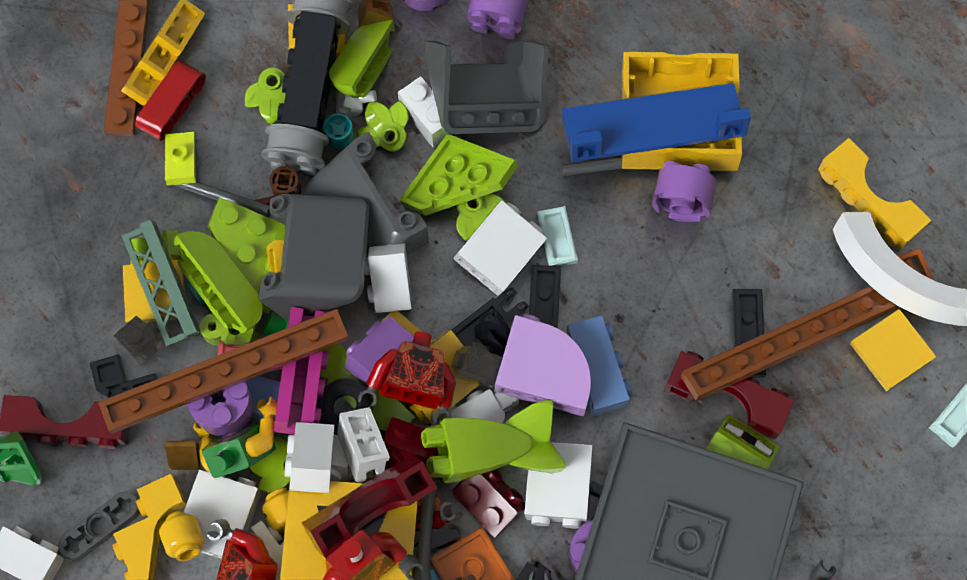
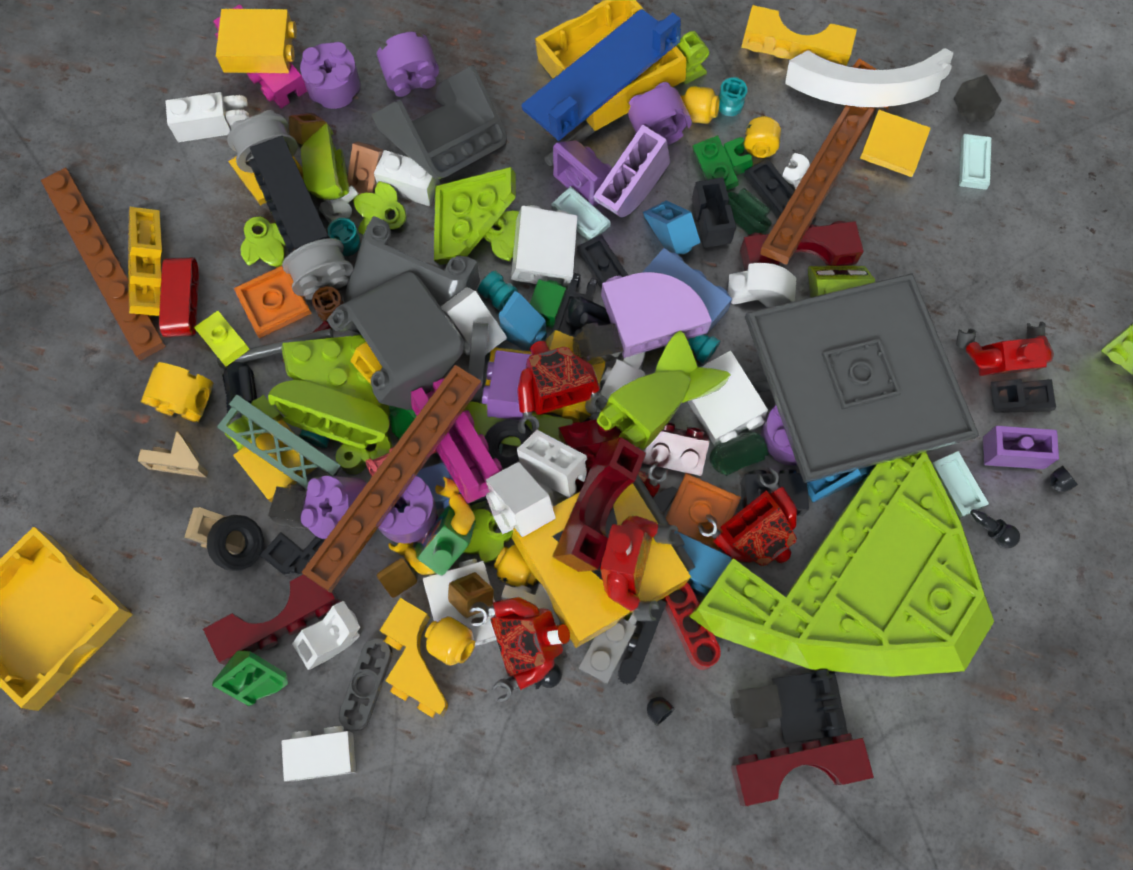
camera: 35 degrees left, 0 degrees up
none -> tan slope [138,431,208,478]
none -> yellow brick [141,362,214,423]
none -> tan slope [184,507,245,555]
none -> black tyre [206,515,264,571]
none -> black piece [222,362,257,419]
none -> orange tile [234,266,312,339]
none -> white brick [292,601,360,670]
none -> medium lavender brick [300,476,367,539]
none -> nougat slope [347,141,383,200]
none -> pearl gold slope [448,572,494,619]
none -> dark grey beam [468,322,488,403]
none -> teal wheel [478,270,518,311]
none -> dark azure slope [499,291,548,351]
none -> green brick [530,279,566,329]
none -> medium lavender slope [553,140,612,208]
none -> lavender brick [593,125,670,217]
none -> dark azure slope [643,200,701,254]
none -> lime leg [676,31,710,85]
none -> yellow head [680,86,720,124]
none -> teal wheel [687,334,721,365]
none -> green plate [692,135,753,190]
none -> black piece [692,177,736,248]
none -> clear green piece [709,432,768,476]
none -> teal wheel [719,77,747,116]
none -> clear green piece [728,188,772,234]
none -> white brick [728,263,796,308]
none -> yellow head [744,116,781,158]
none -> white piece [782,153,810,190]

